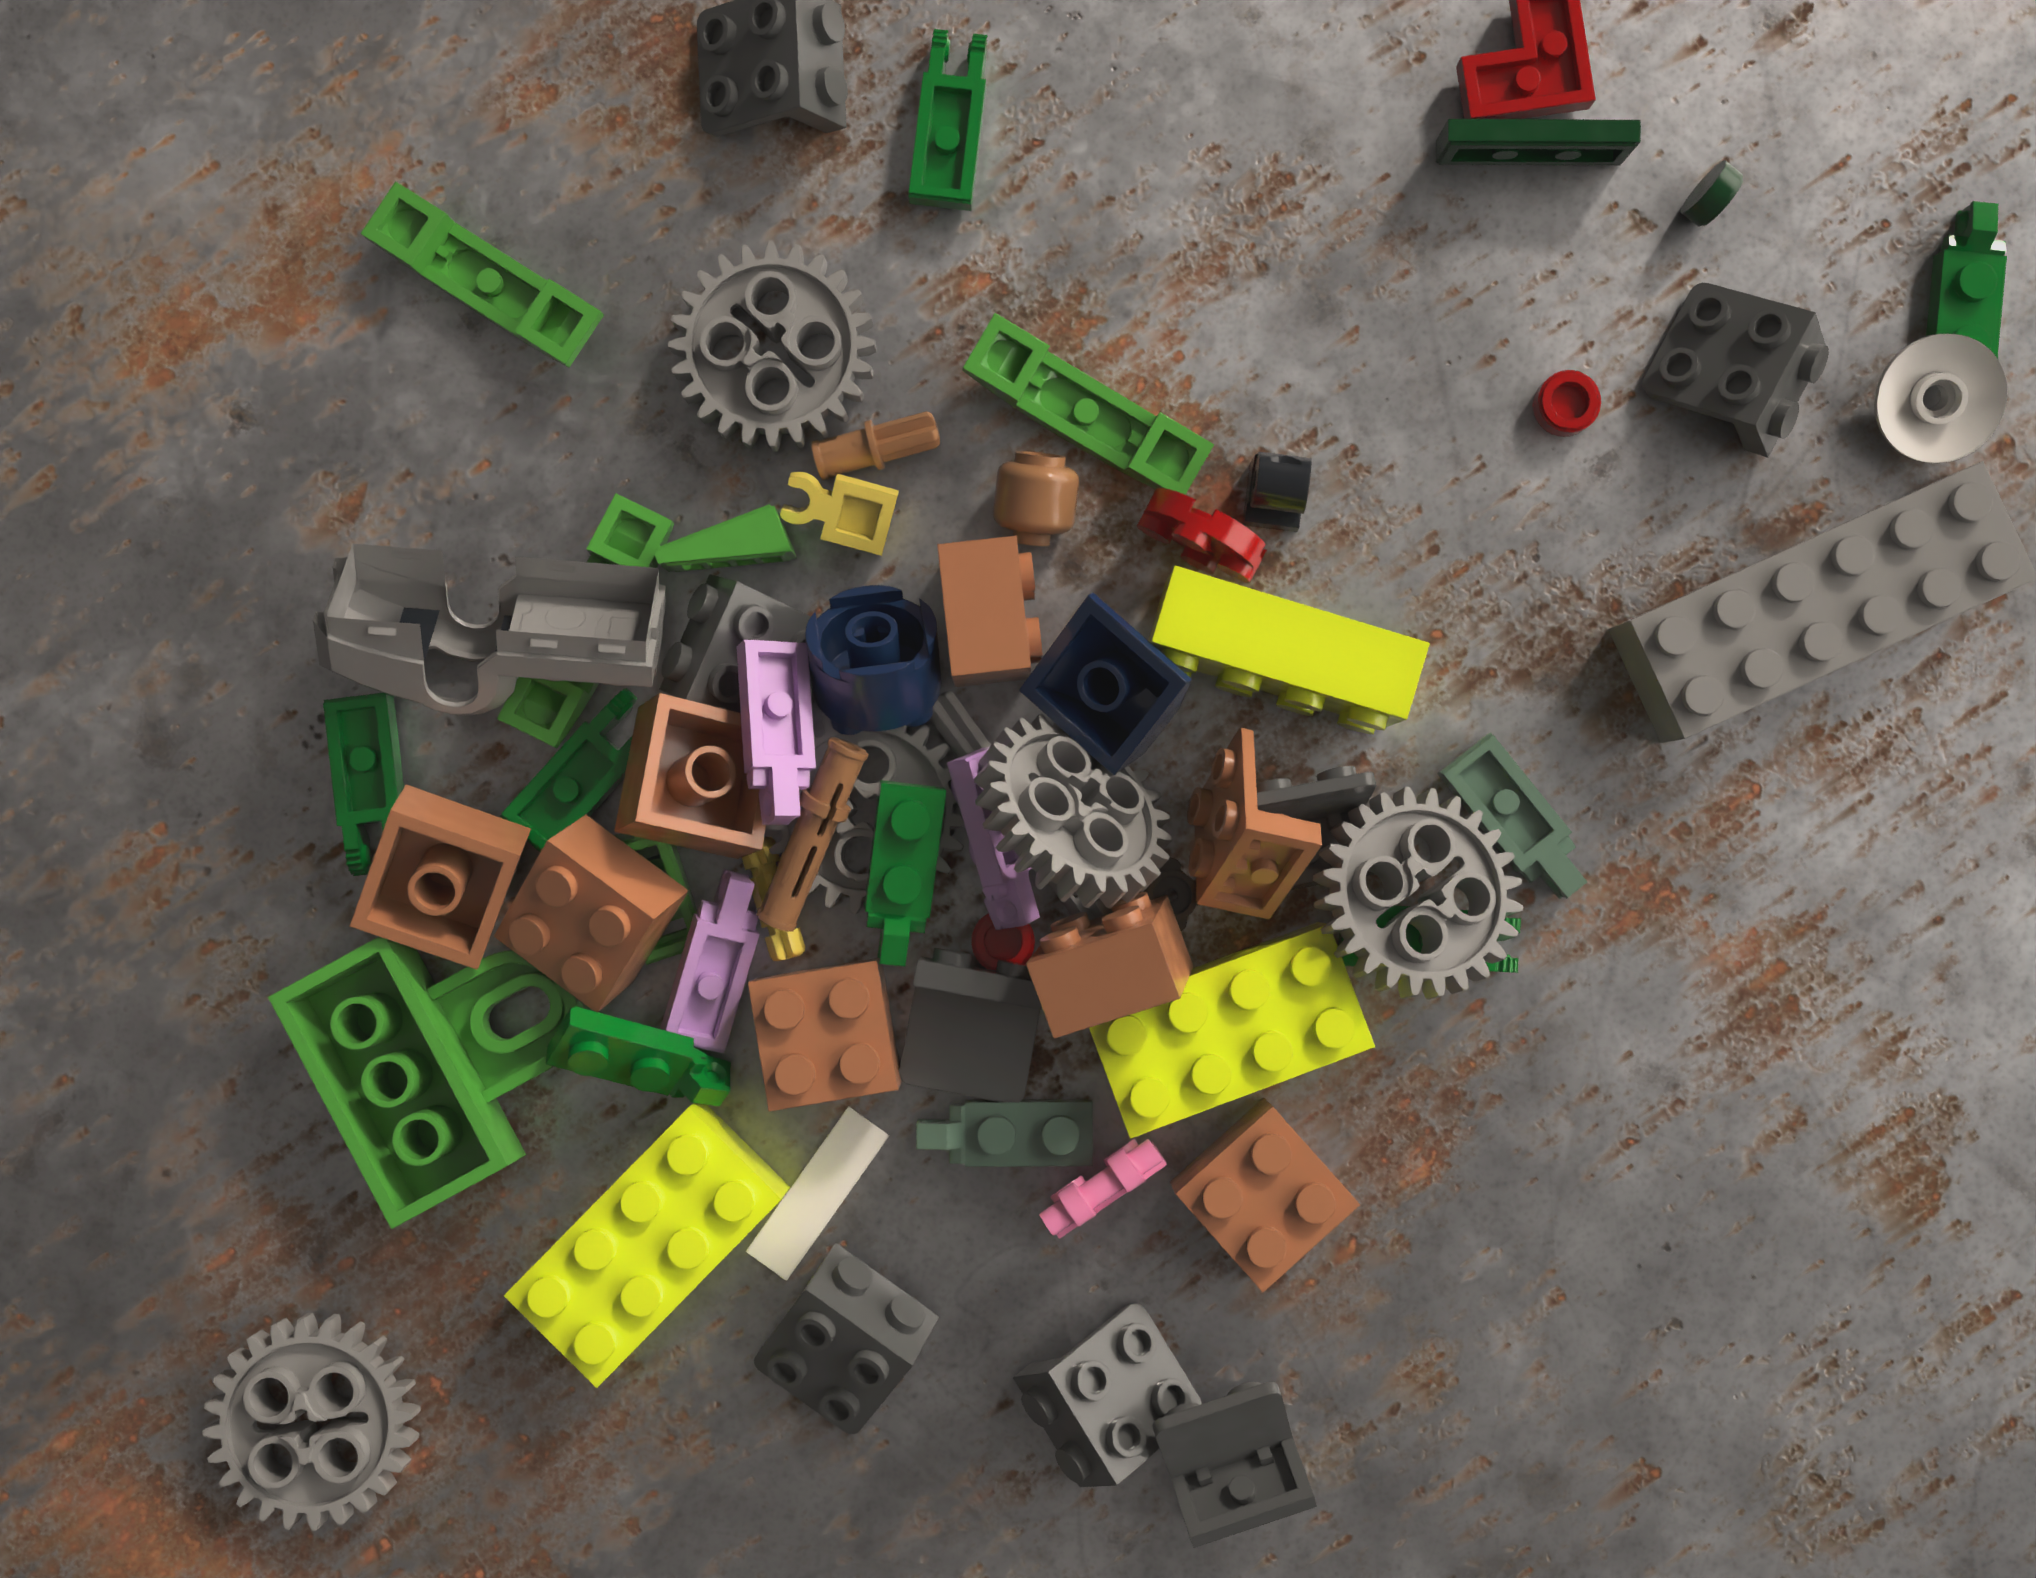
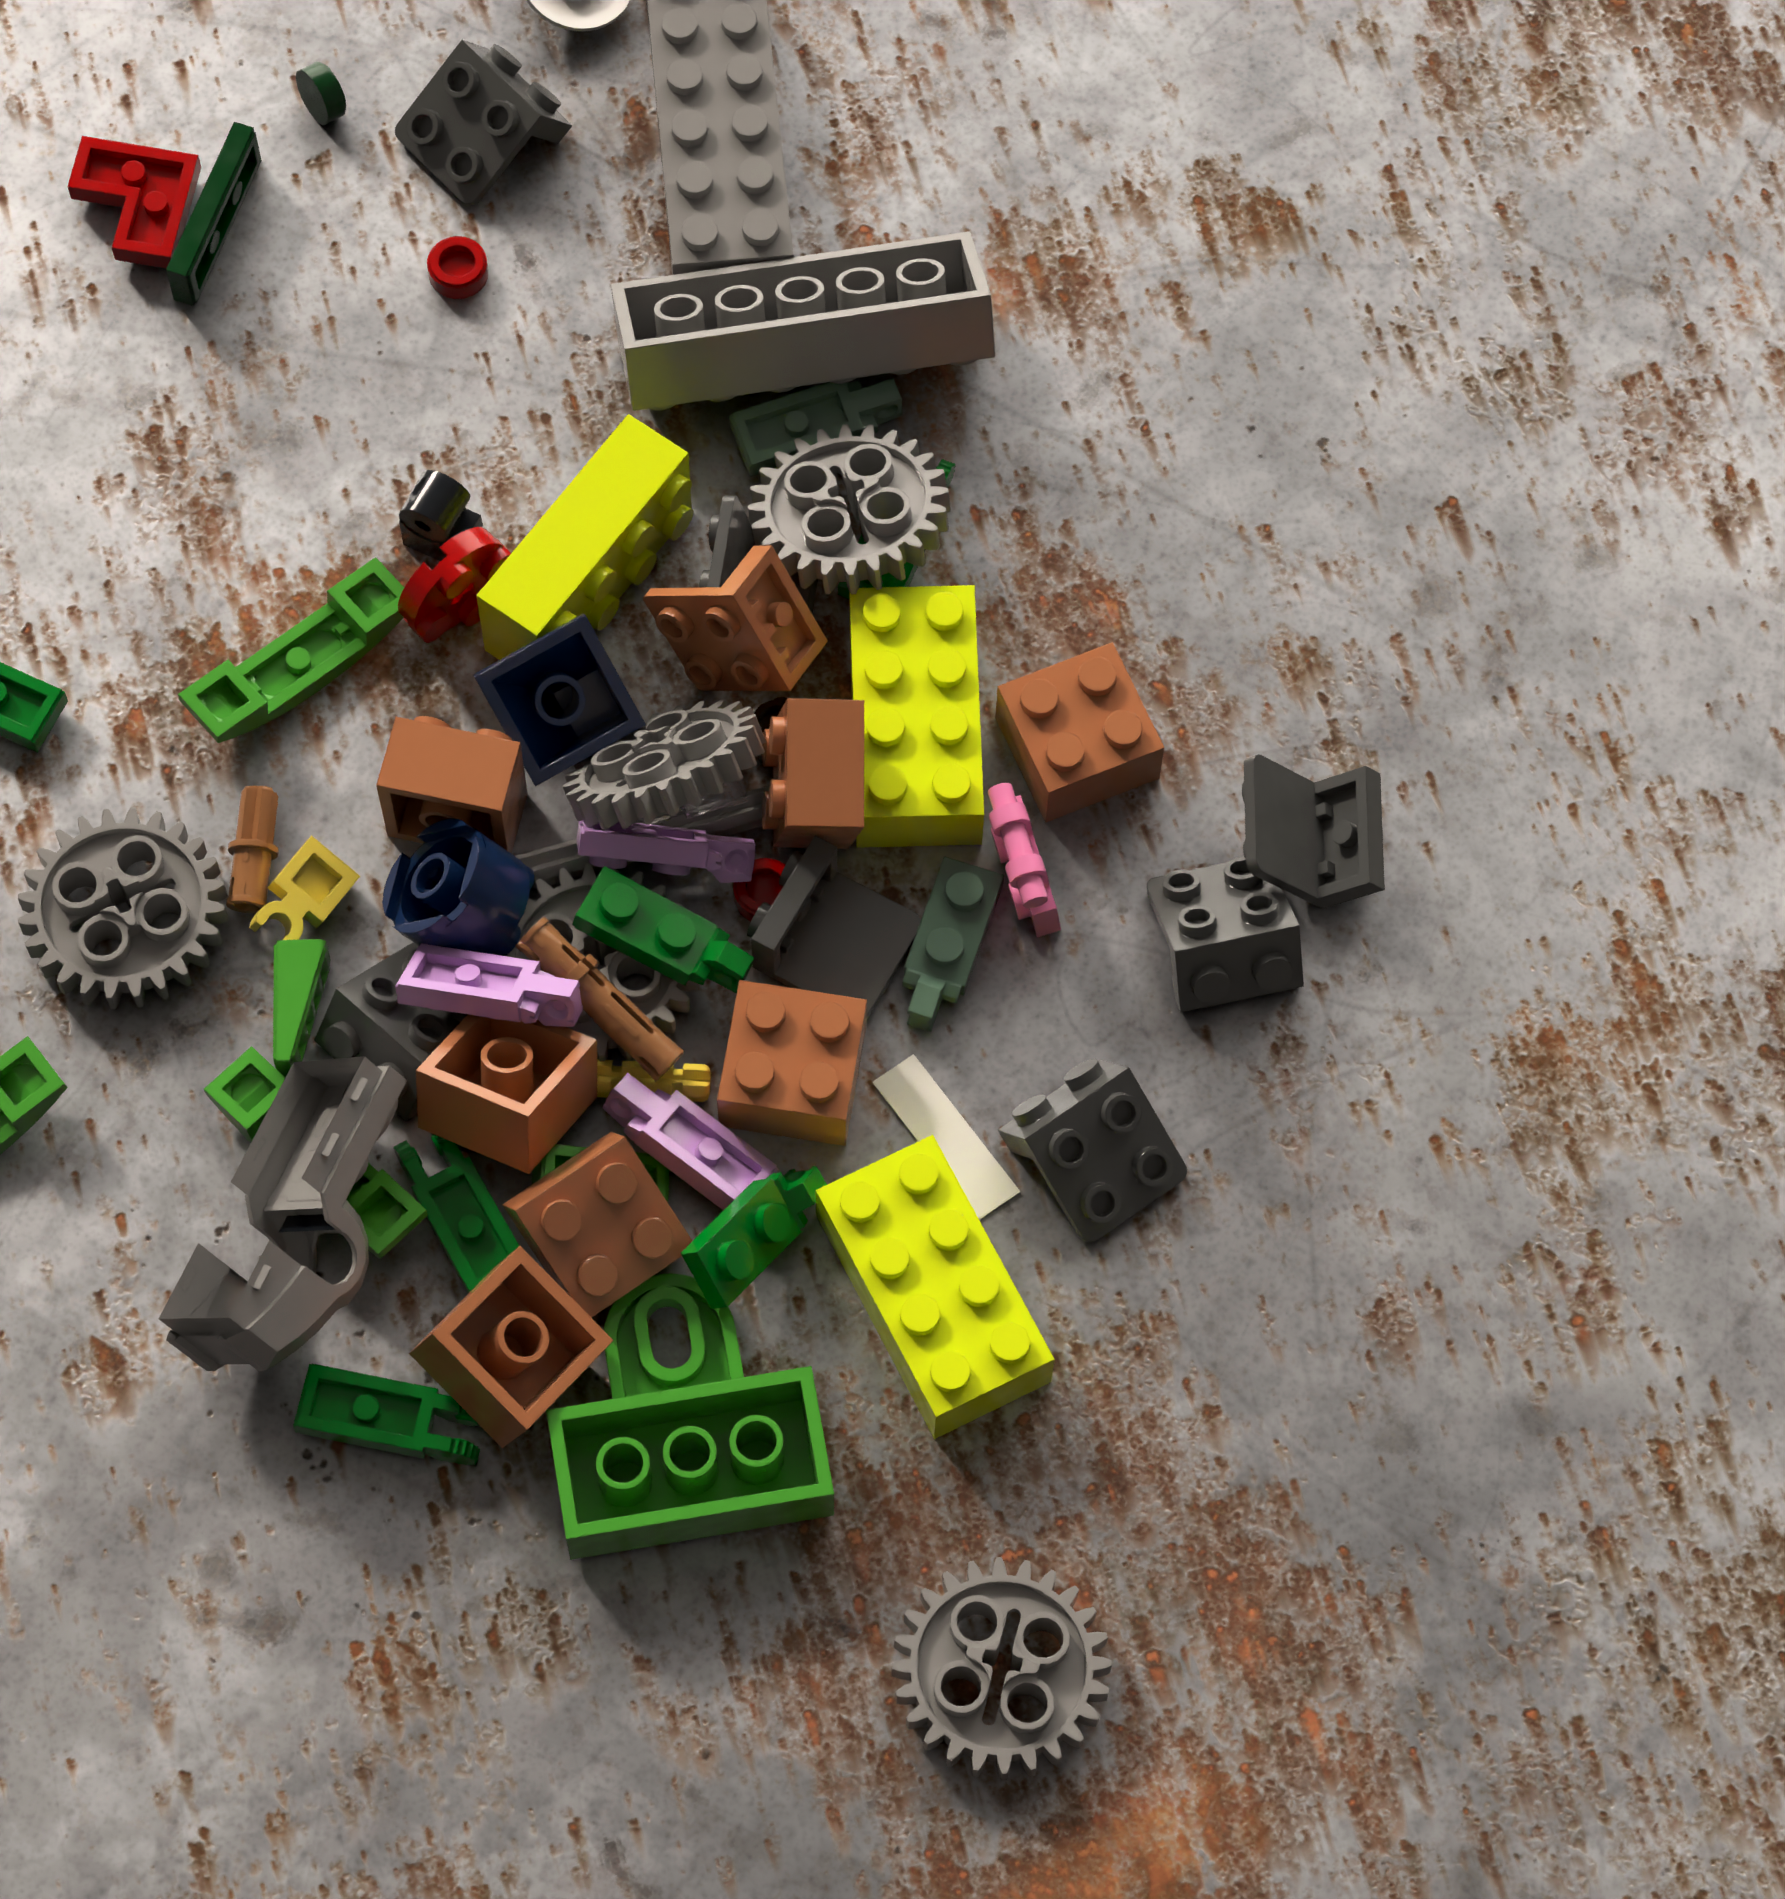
camera: 75 degrees left, 20 degrees down
medium nougat head [993,451,1079,546] -> none
none -> light grey brick [611,231,995,411]

